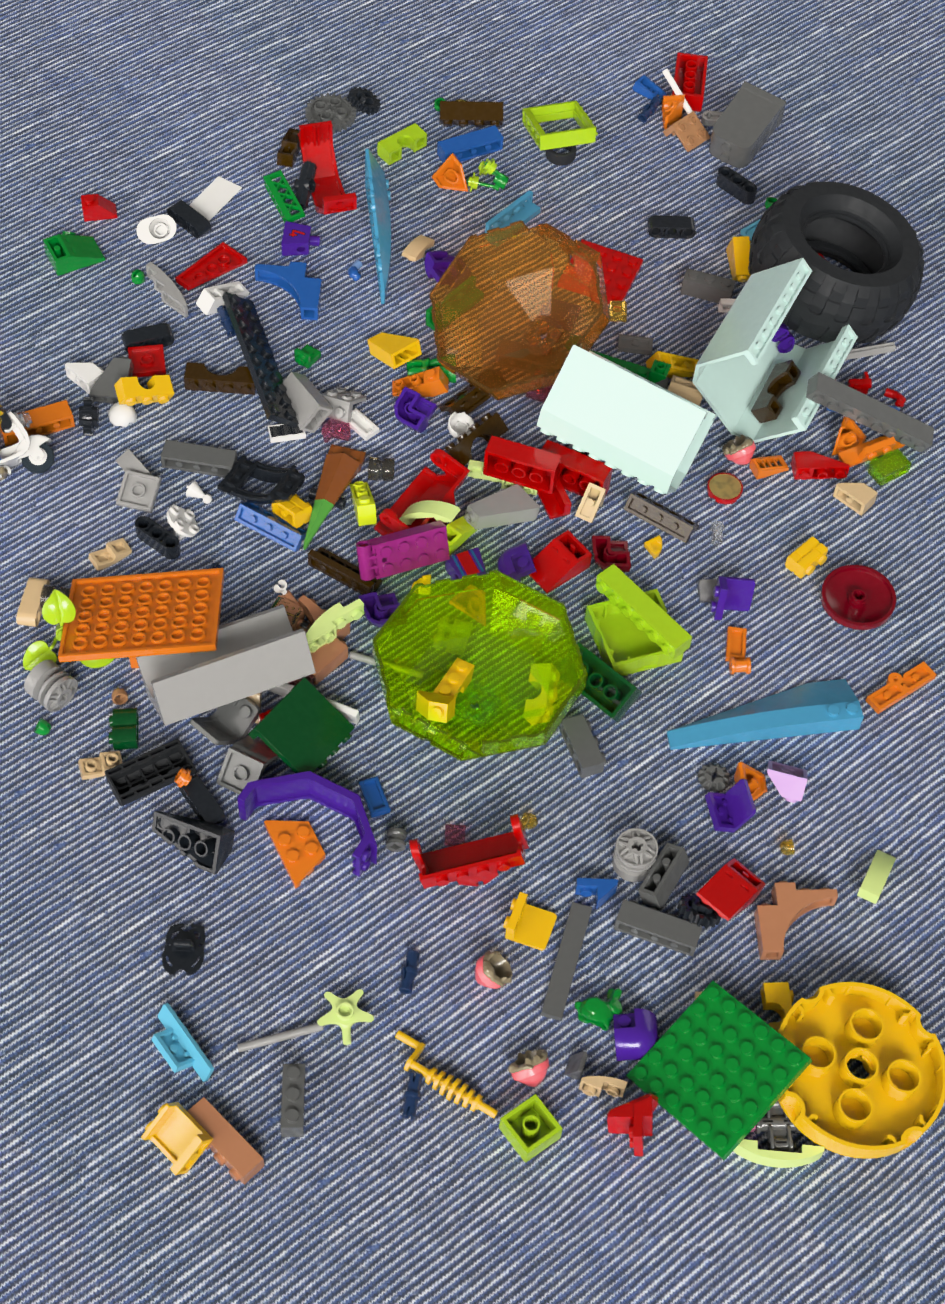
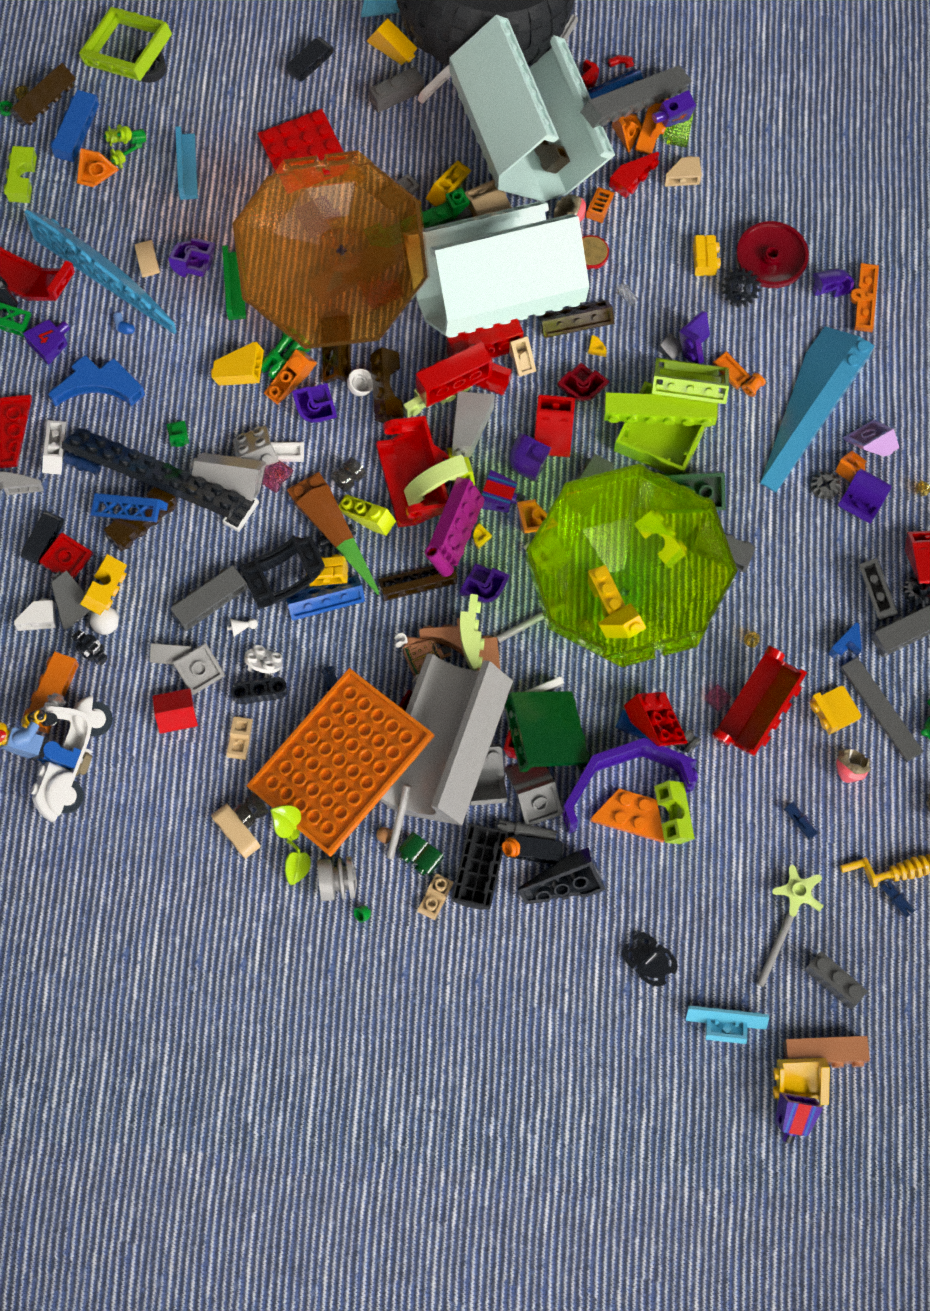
camera: 45 degrees left, 15 degrees up
light grey wheel [612,828,659,882] -> none
none -> blue fence [91,493,168,522]
none -> red slope [152,688,198,734]
none -> light grey bar [386,784,411,859]
none -> dark grey pin [497,819,557,841]
none -> red slope [624,692,688,747]
none -> dark purple torso [652,90,696,127]
none -> lime window [652,358,729,404]
none -> lime arch [654,780,695,844]
none -> black gear [722,268,762,308]
none -> torso [775,1092,823,1144]
none -> dark purple brick [812,268,854,298]

